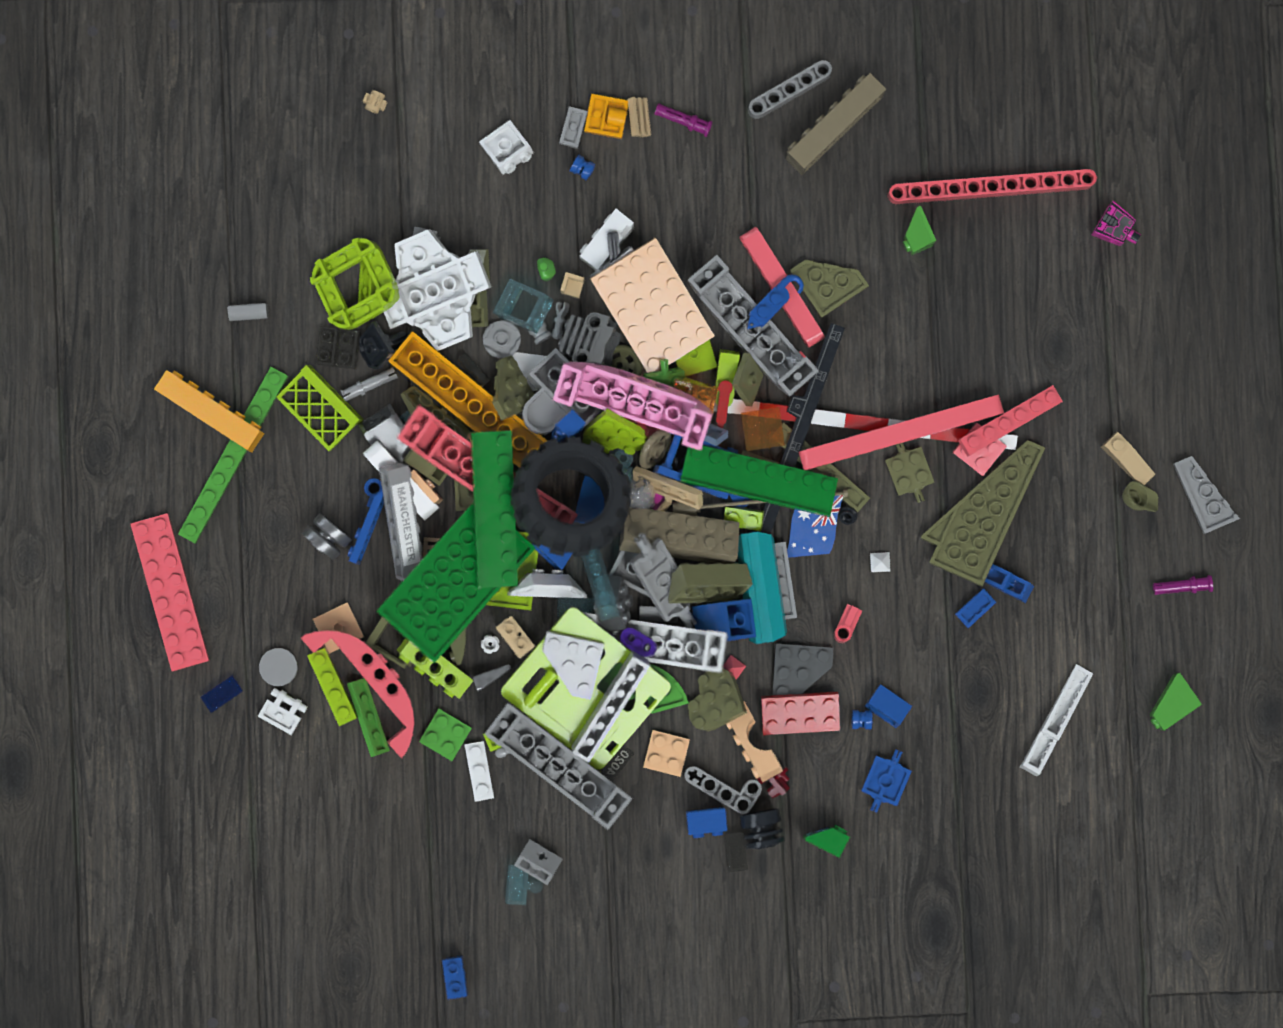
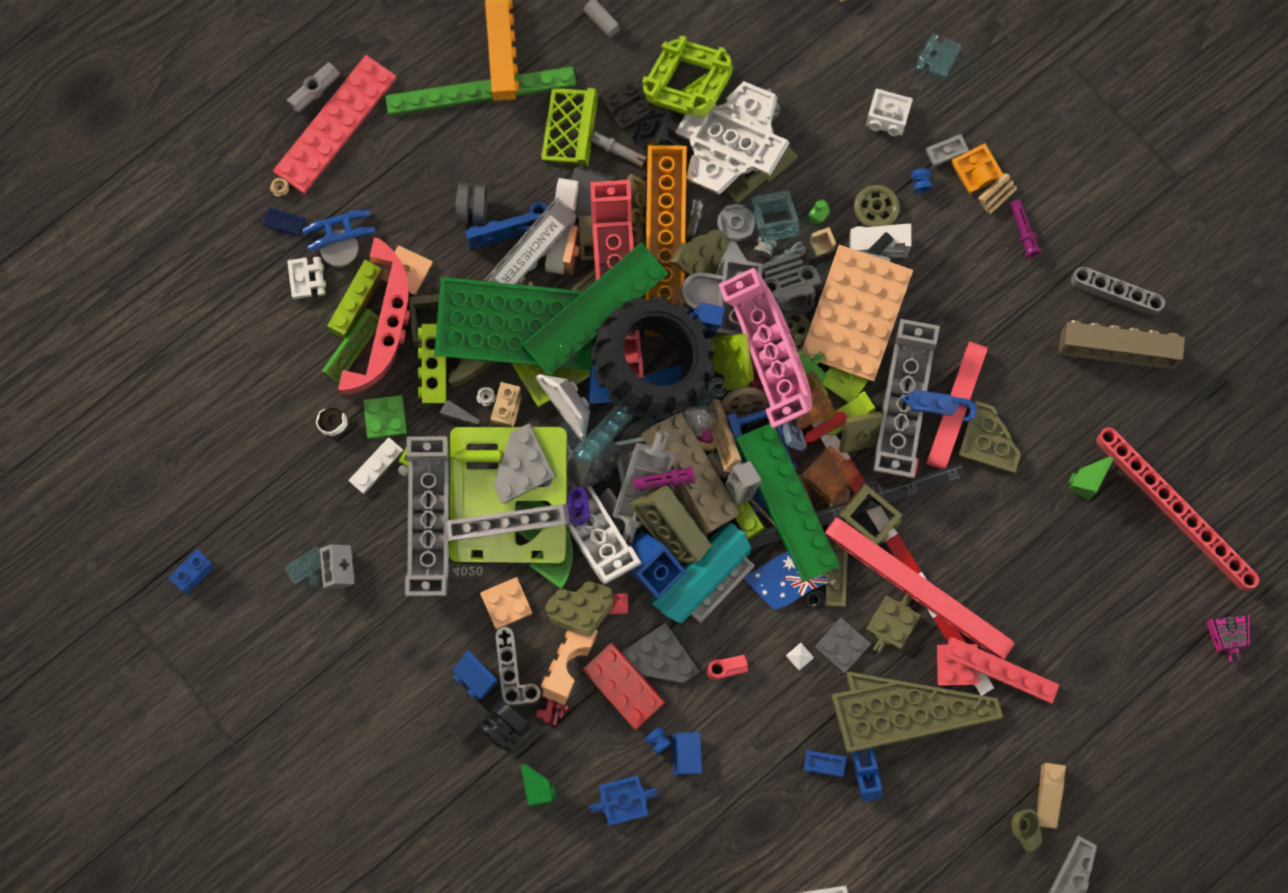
camera: 55 degrees right, 10 degrees down
none -> tan plate [270,178,289,197]
none -> light grey piece [287,62,340,113]
none -> blue piece [302,210,375,252]
none -> dark brown hair [316,408,347,436]
none -> magenta pin [633,466,695,491]
none -> light grey brick [725,461,762,506]
none -> flat silver plate [814,618,871,674]
none -> olive window [839,483,902,545]
none -> olive plate [854,185,900,227]
none -> clear light blue plate [916,33,962,80]

